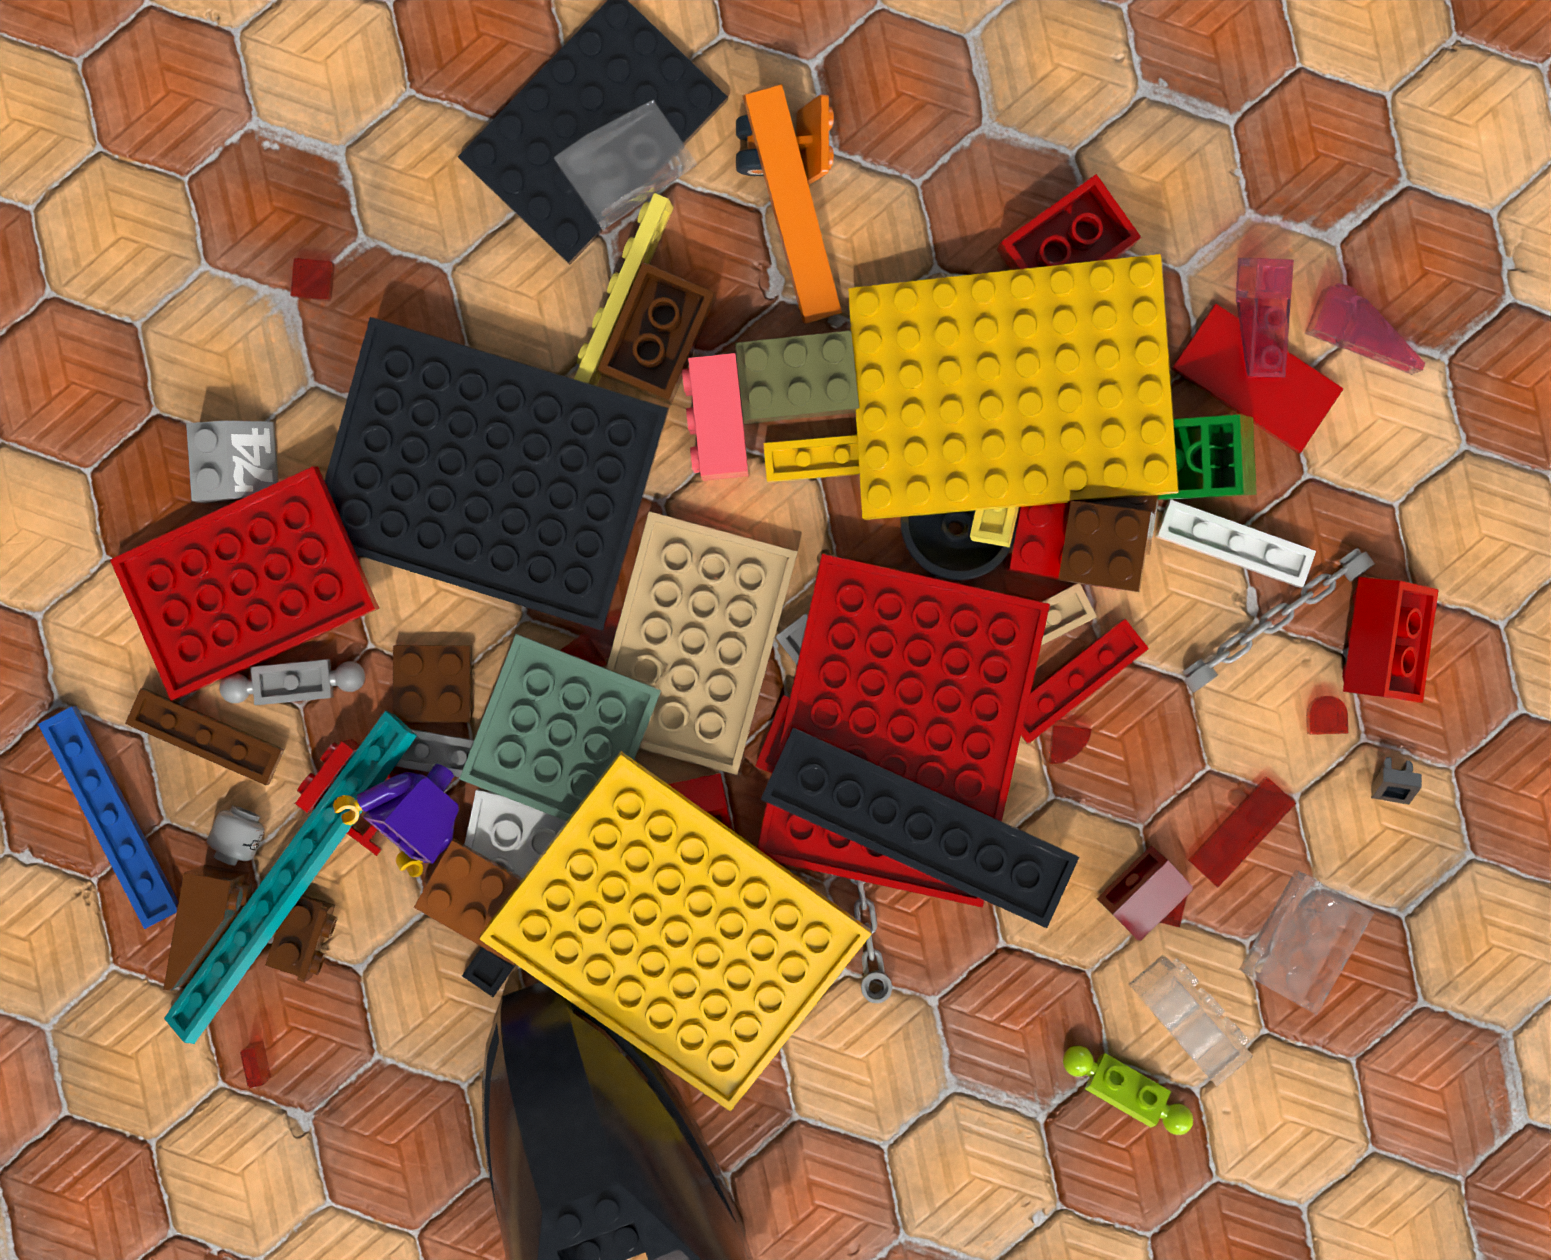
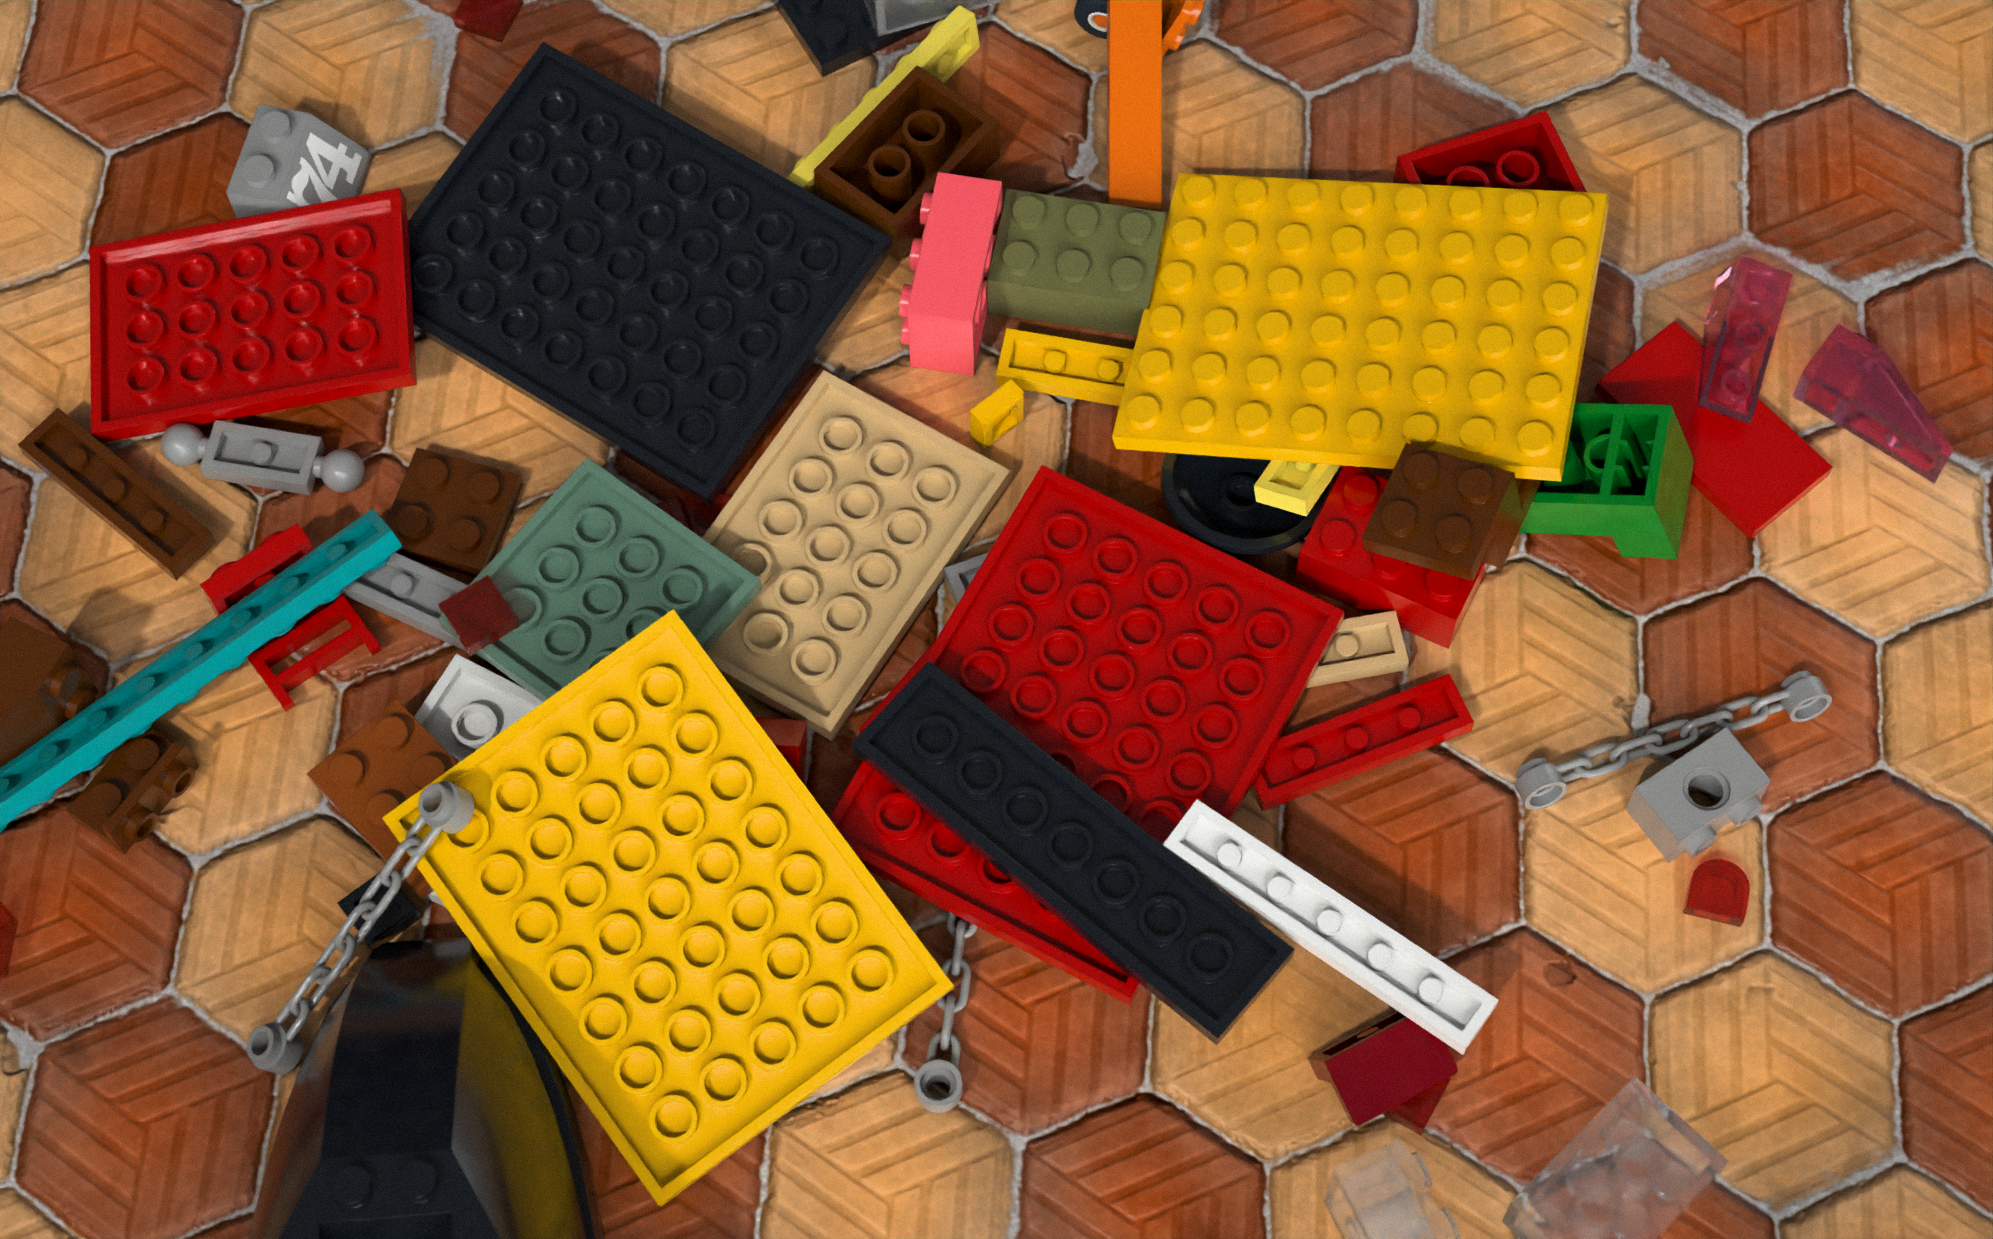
camera: 20 degrees right, 25 degrees down
light grey head [207,805,265,866] -> none
dark purple torso [333,763,459,877] -> none
clear red tile [1049,725,1092,764] -> none
white plate [1156,500,1316,588] -> none
clear red tile [1187,777,1296,888] -> none
red slope [1342,577,1439,703] -> none
black tile [1371,757,1422,805] -> none
none -> light grey piece [246,781,474,1075]
none -> clear red tile [438,575,520,656]
none -> yellow tile [969,379,1024,450]
none -> white plate [1163,799,1499,1055]
none -> light grey brick [1626,727,1771,863]

